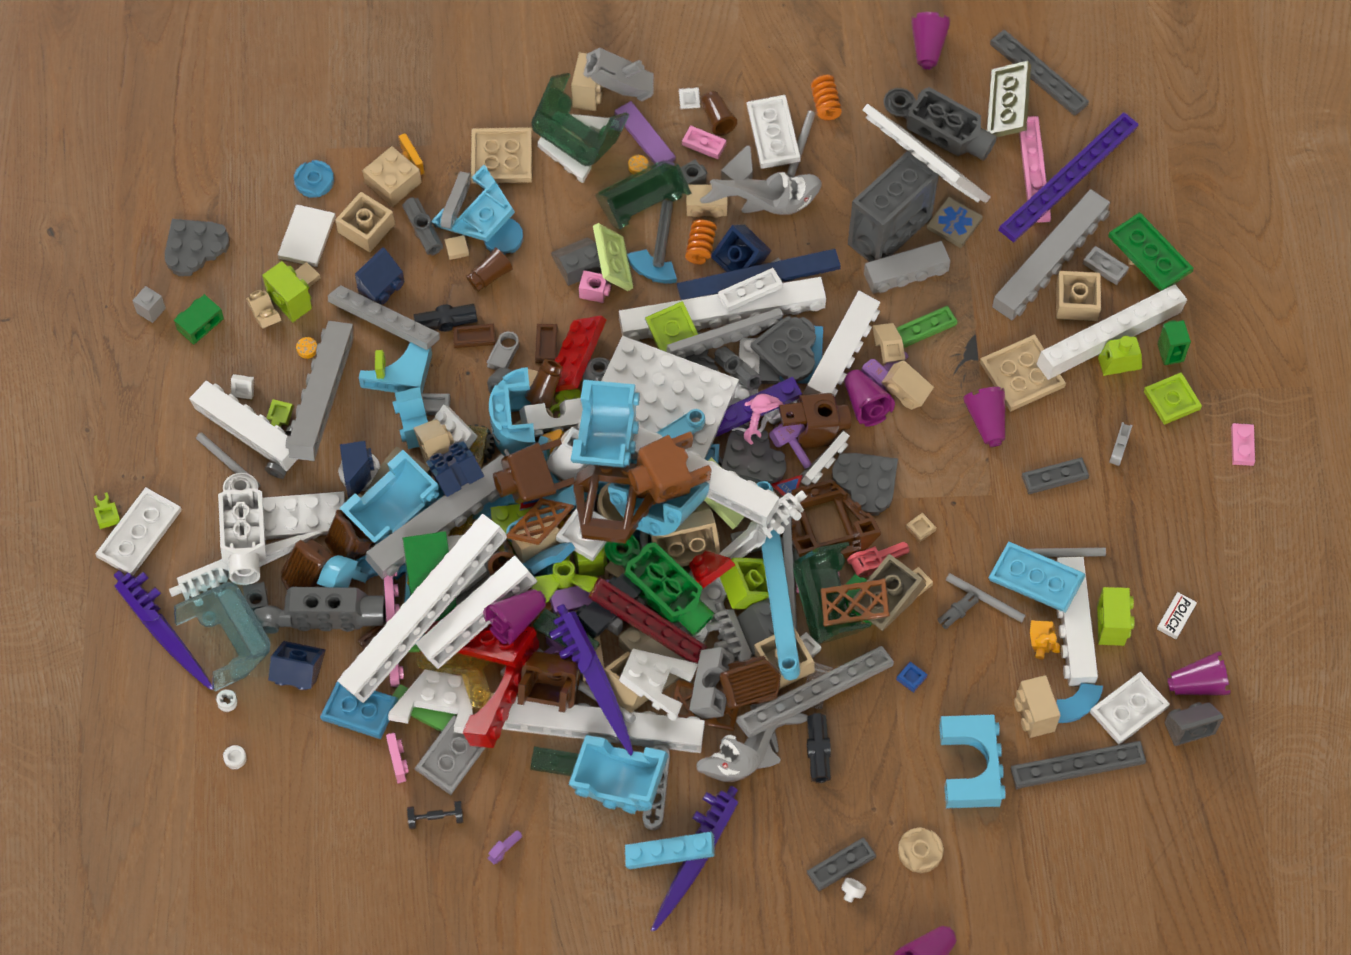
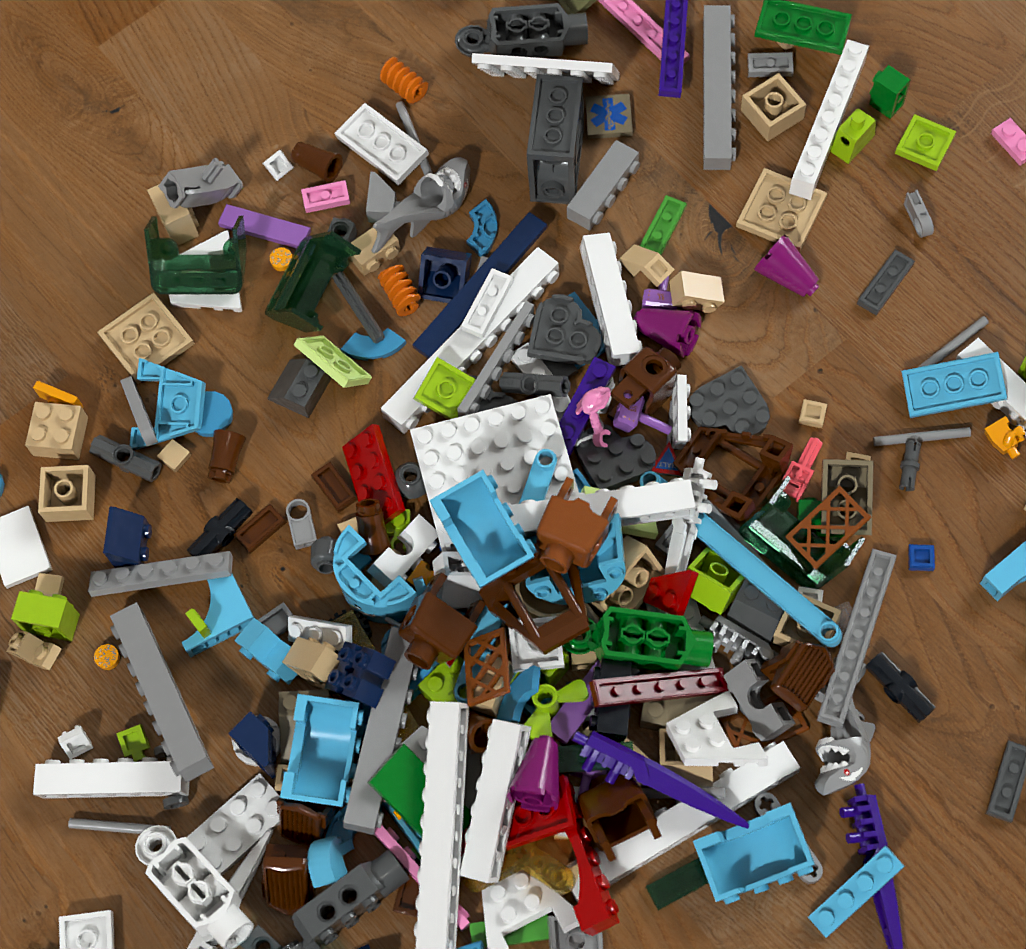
camera: 30 degrees left, 5 degrees up
bright pink brick [579,271,611,303] -> none
none -> dark azure tile [467,199,498,258]

